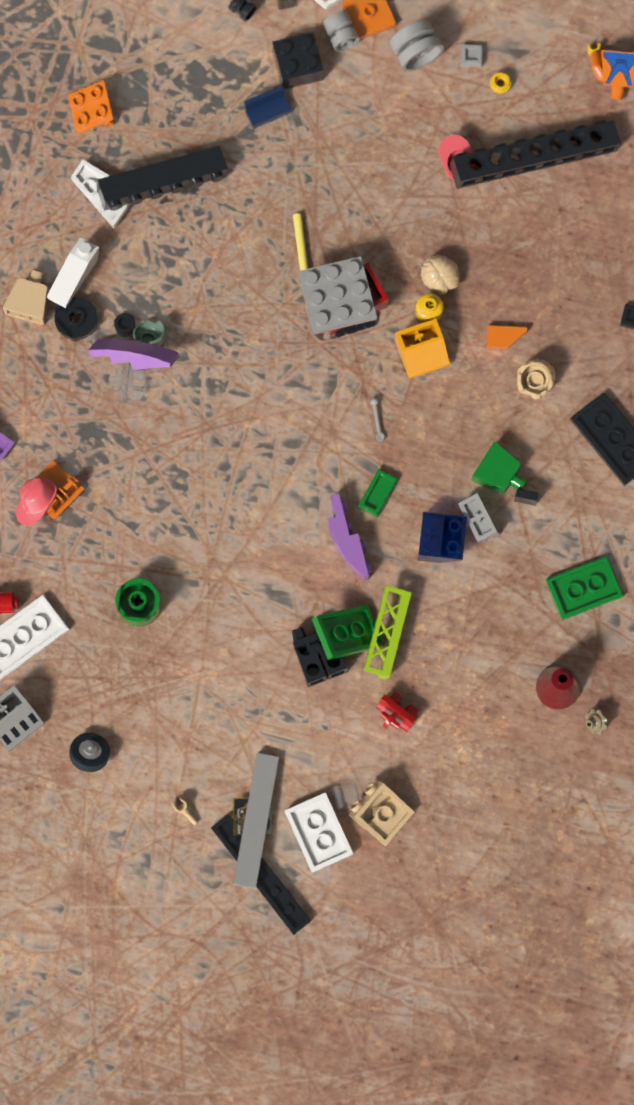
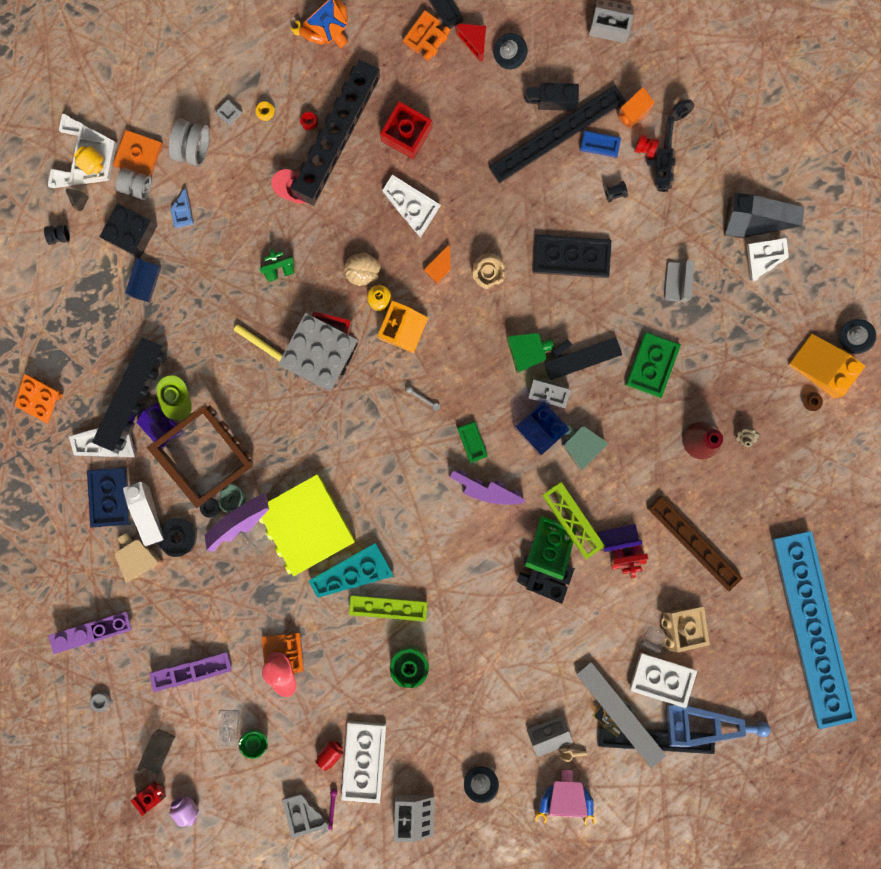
camera: 50 degrees left, 10 degrees up
none -> dark blue tile [87,467,131,528]
none -> dark purple panel [137,402,183,449]
none -> reddish brown window [147,403,253,508]
none -> lime piece [156,376,192,421]
none -> medium blue tile [170,189,194,228]
none -> green hips [259,248,295,282]
none -> neon yellow panel [259,474,356,576]
none -> red plate [300,112,318,130]
none -> teal wing [308,543,394,598]
none -> lime plate [349,595,428,622]
none -> red brick [380,101,433,160]
none -> white wing [382,175,441,238]
none -> light grey panel [527,716,573,757]
none -> bright pink torso [535,770,596,825]
none -> black tile [544,337,623,381]
none -> sand green torso [560,424,608,470]
none -> dark purple panel [597,524,642,552]
none -> reddish brown tile [647,496,743,592]
none -> medium blue plate [666,705,771,747]
none -> dark azure plate [772,531,857,729]

